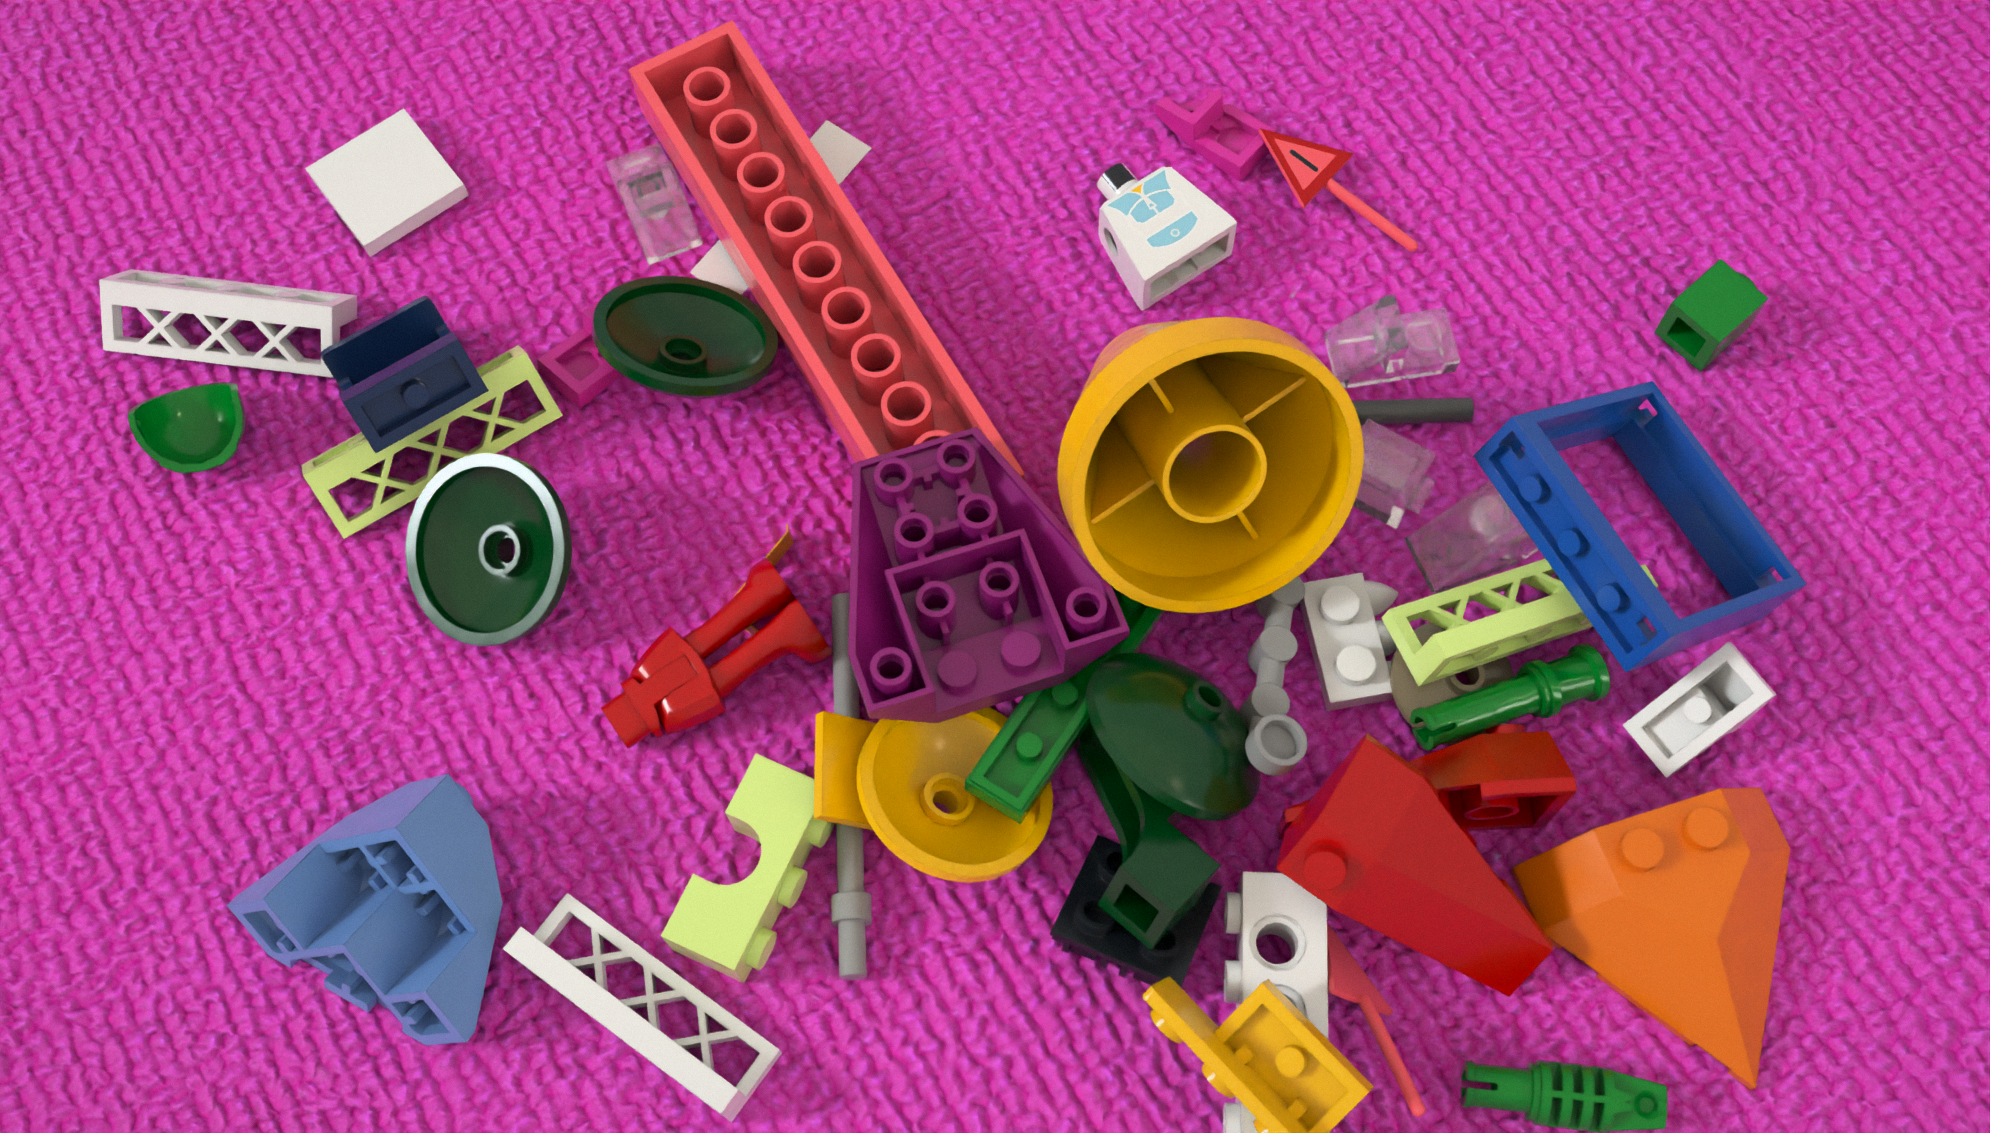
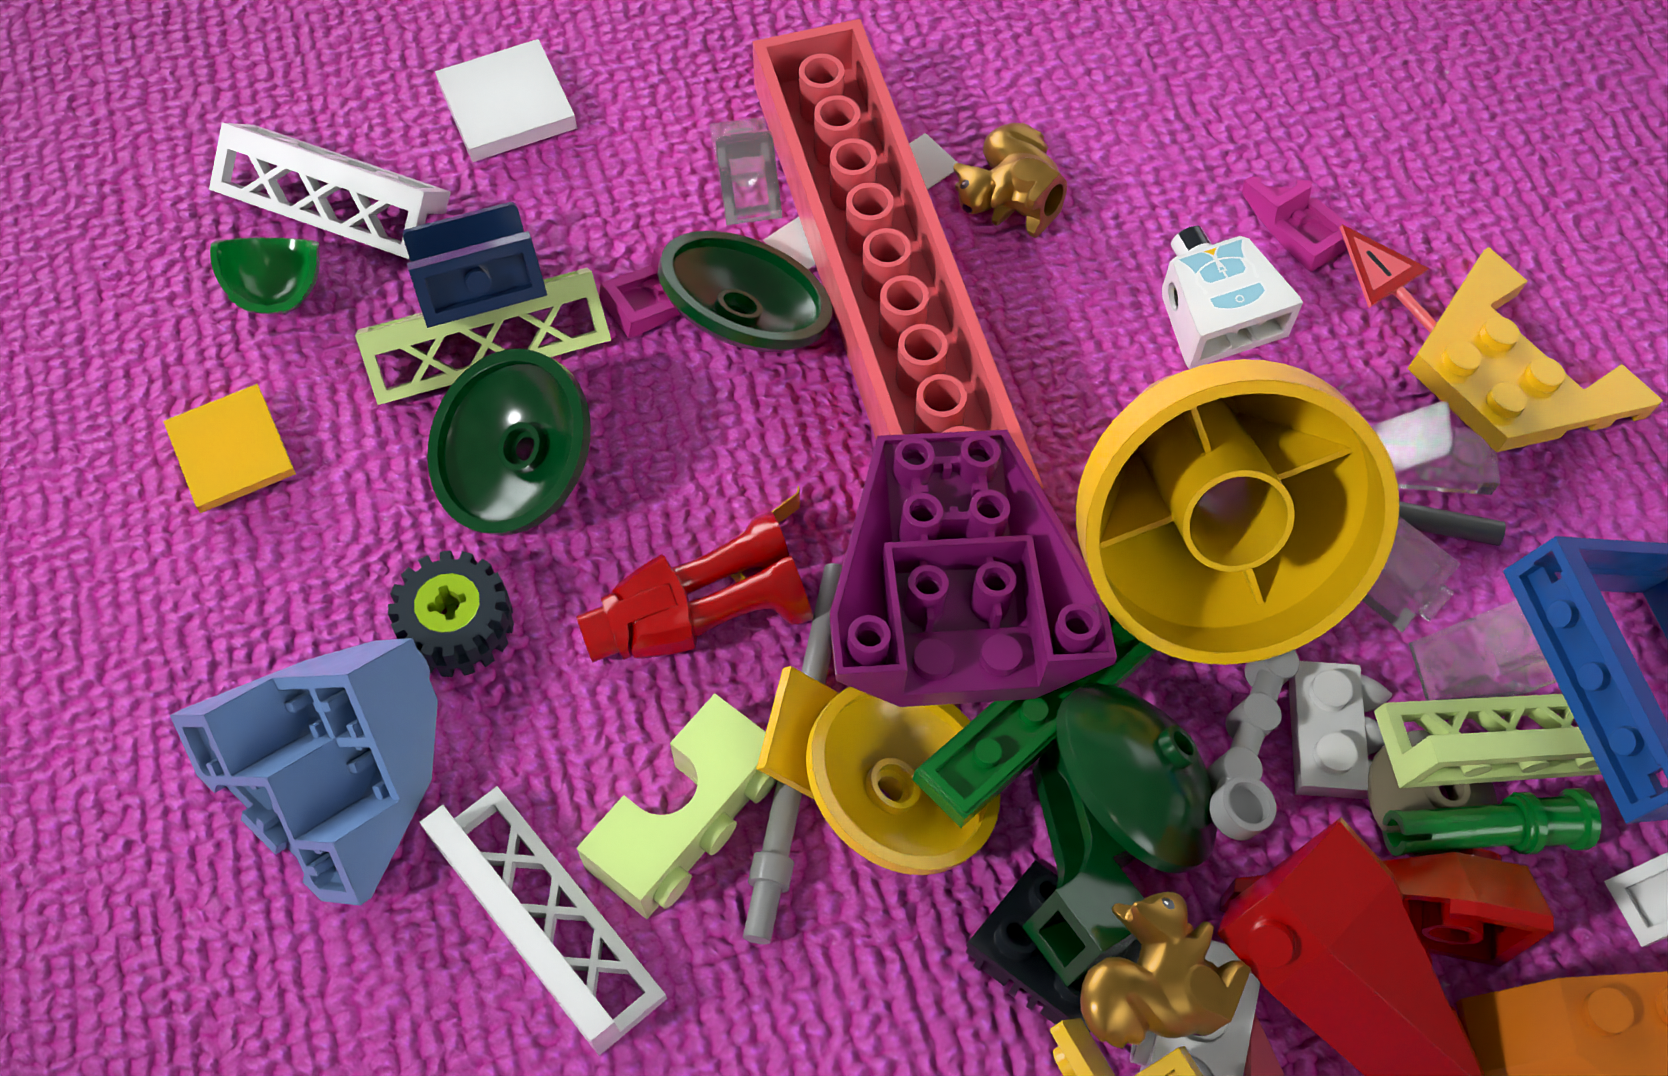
camera: 10 degrees right, 5 degrees down
none -> yellow piece [163,384,296,513]
none -> black wheel [388,551,514,677]
none -> pearl gold animal [953,123,1067,238]
none -> pearl gold animal [1080,892,1251,1049]
none -> yellow wing [1408,247,1663,453]

